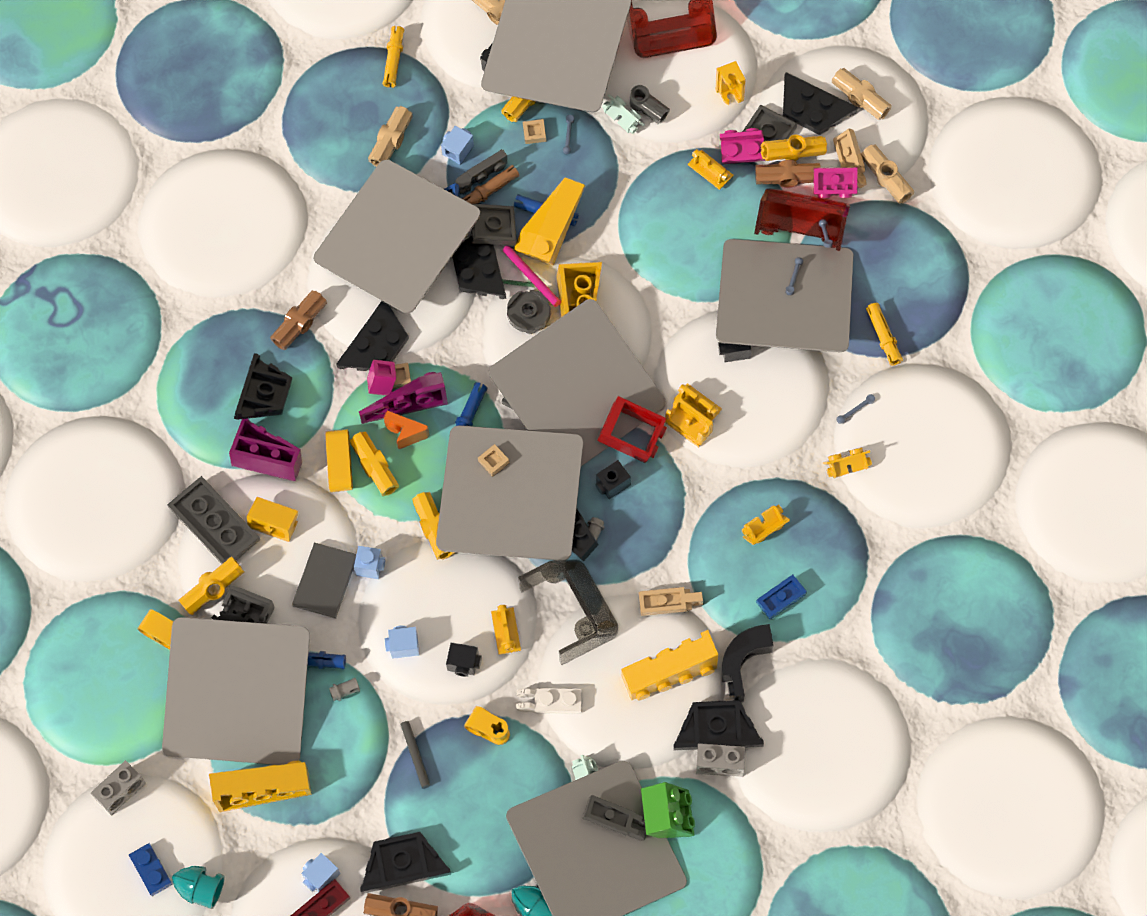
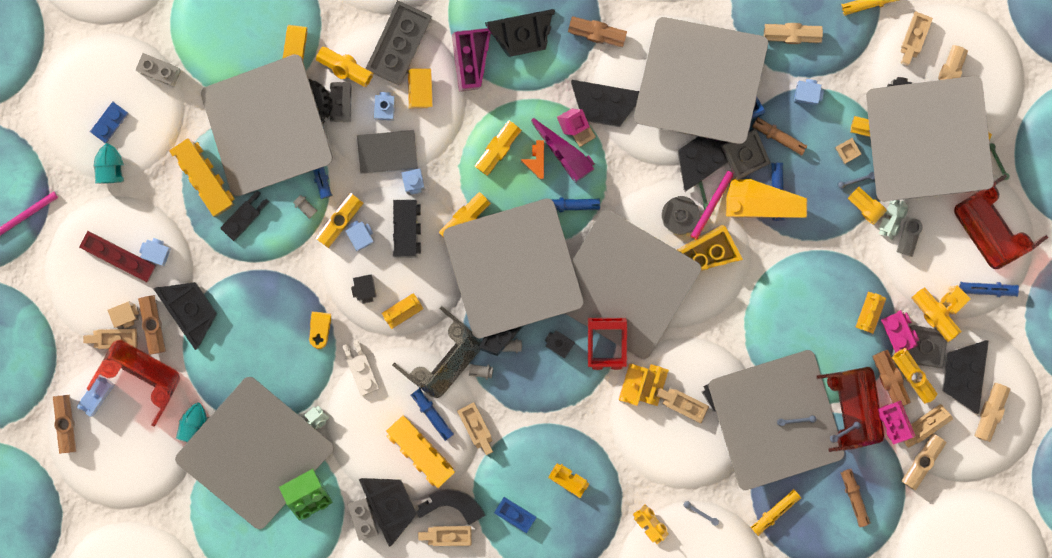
camera: 65 degrees right, 20 degrees up
yellow beam [325,429,353,492] -> none
dark grey bar [400,721,431,789] -> none
dark grey hinge [455,149,507,195] -> none
tan tile [478,444,510,477] -> none
dark grey hinge [582,795,646,841] -> none
none -> black hinge [220,191,270,241]
none -> yellow piece [316,193,364,248]
none -> light blue brick [374,92,395,121]
none -> black wedge [393,200,421,258]
none -> blue pin [410,388,454,441]
none -> tan hinge [418,526,472,546]
none -> light grey pin [469,364,493,380]
none -> tan hinge [655,388,709,424]
none -> medium nougat pin [840,469,871,527]
none -> yellow piece [847,187,887,225]
none -> tan hinge [900,11,933,66]
none -> yellow piece [912,287,962,342]
none -> blue pin [959,282,1019,298]

